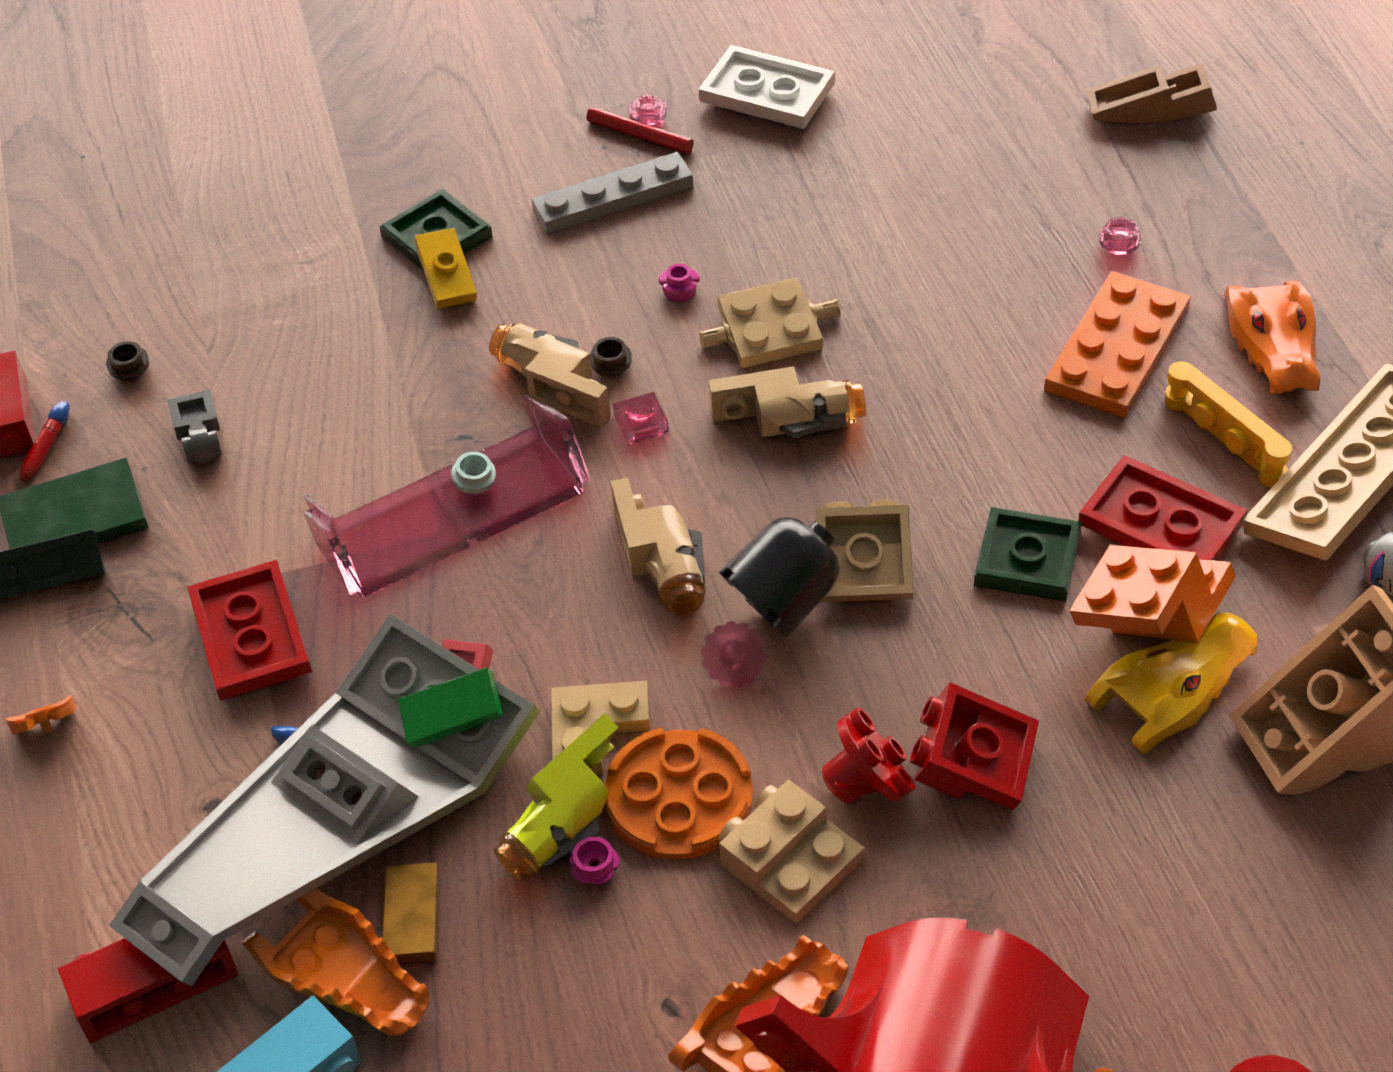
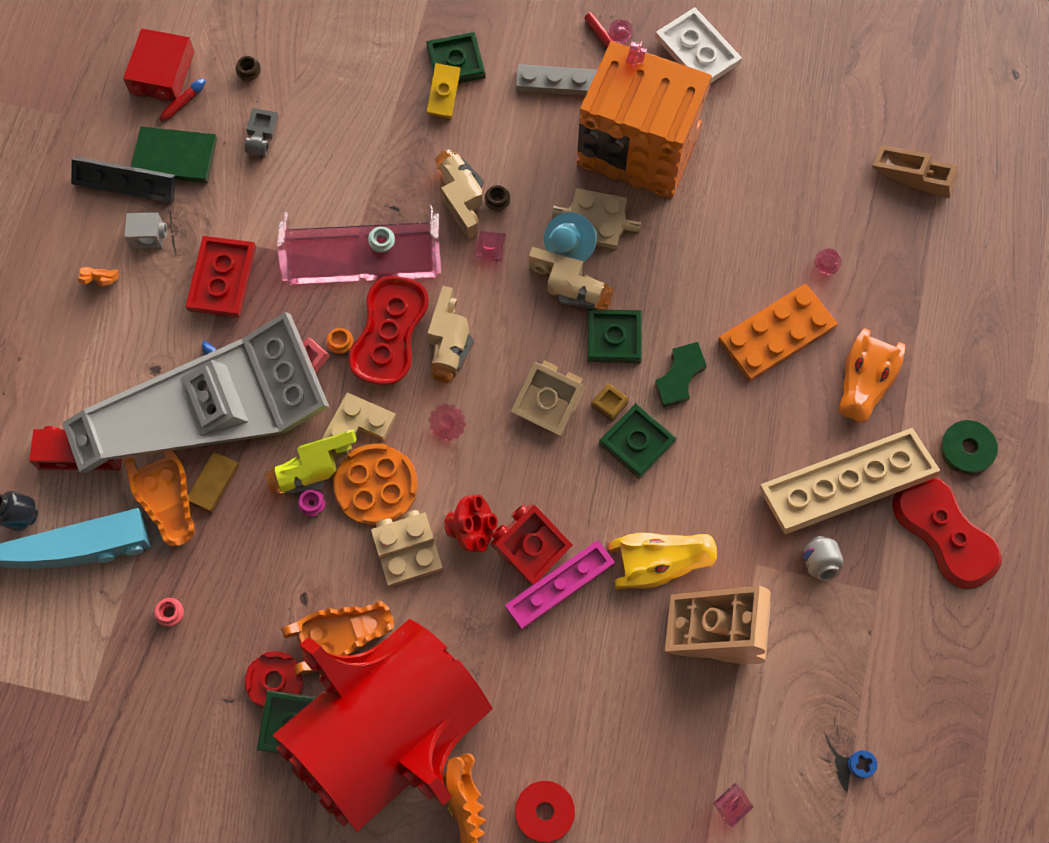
camera: 25 degrees right, 20 degrees up
green tile [398,667,503,748] -> none
dark pink plate [659,264,700,302] -> none
black cylinder [719,517,840,639] -> none
orange bracket [1069,545,1236,642] -> none
red plate [1078,455,1247,561] -> none
yellow plate [1164,361,1292,488] -> none
none -> light grey brick [124,213,167,249]
none -> orange plate [326,328,354,354]
none -> red plate [348,276,429,385]
none -> dark pink plate [505,540,615,630]
none -> medium azure plate [544,212,597,262]
none -> orange piece [577,41,712,198]
none -> dark green tile [587,309,642,363]
none -> pearl gold tile [591,383,630,422]
none -> clear pink plate [626,41,647,68]
none -> dark green tile [655,342,707,407]

